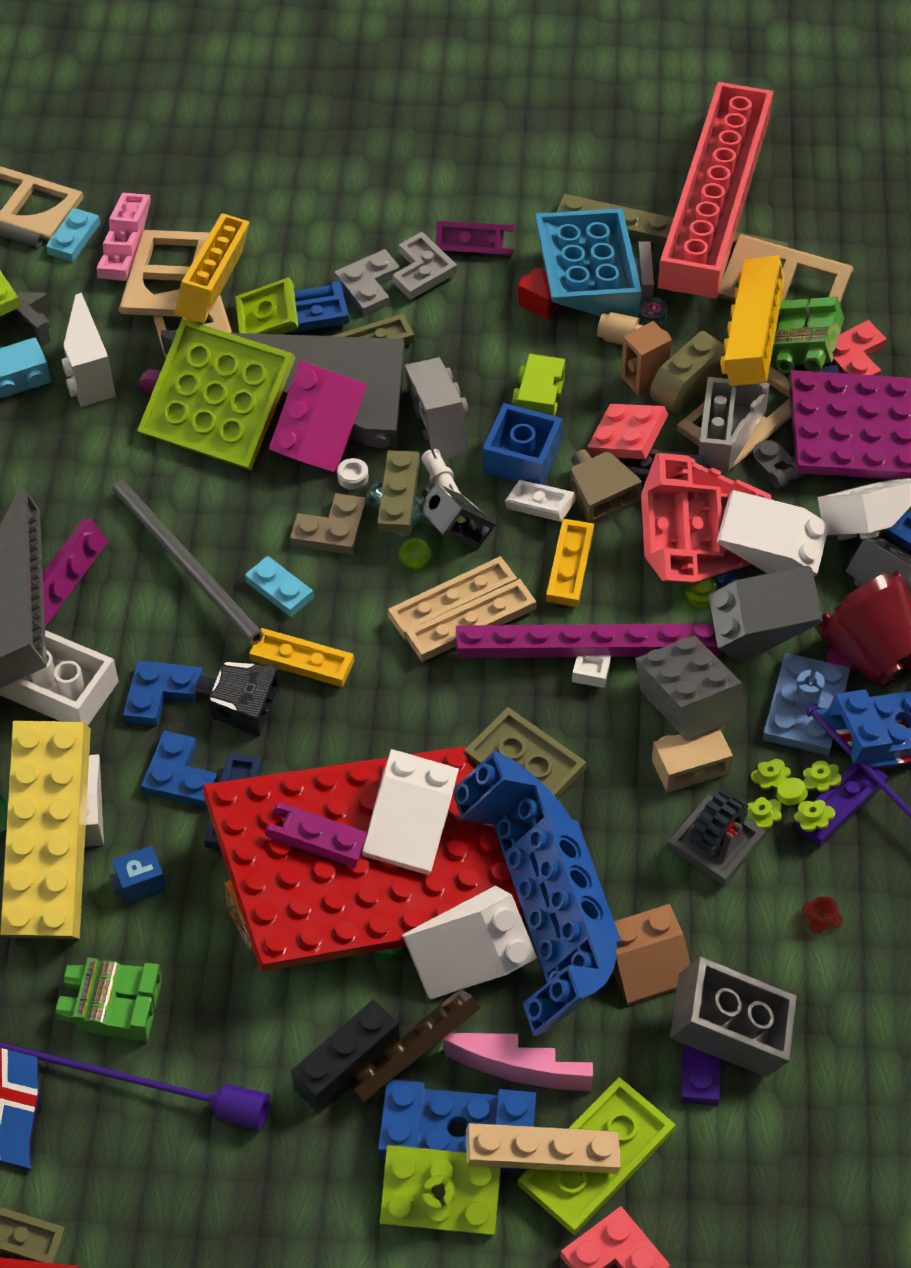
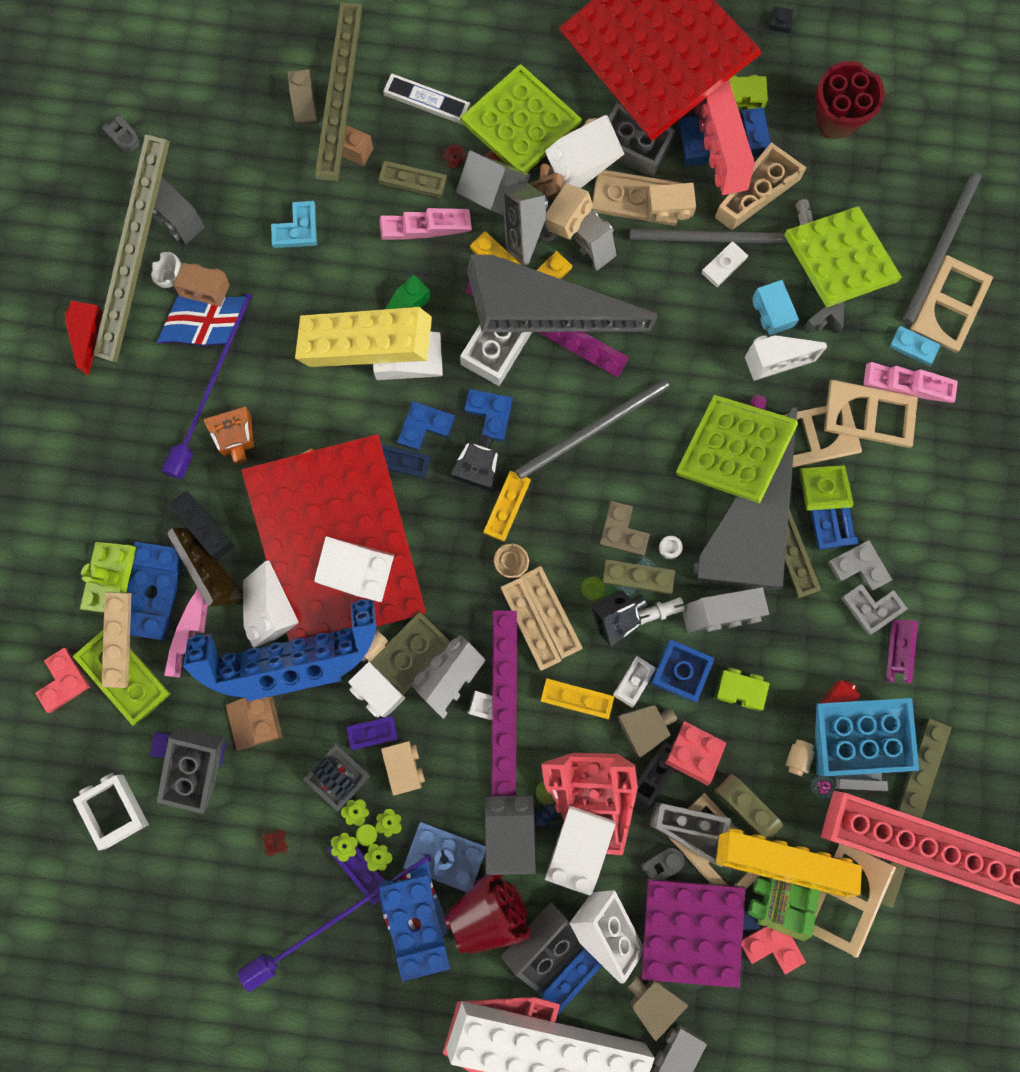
camera: 90 degrees right, 25 degrees up
bright green hips [56,958,162,1043] -> none
blue brick [109,846,167,905] -> none
yellow brick [174,213,250,323] -> none
medium azure plate [245,556,314,617] -> none
magenta hinge [265,802,367,868] -> none
dark pink slope [269,360,368,473] -> none
medium nougat brick [621,321,672,396] -> none
dark grey brick [635,635,747,740] -> none
none -> white window [73,773,149,851]
none -> orange torso [204,407,254,464]
none -> dark purple plate [346,716,398,750]
none -> white brick [348,662,406,718]
none -> light grey wedge [410,635,485,719]
none -> tan hair [494,543,529,578]

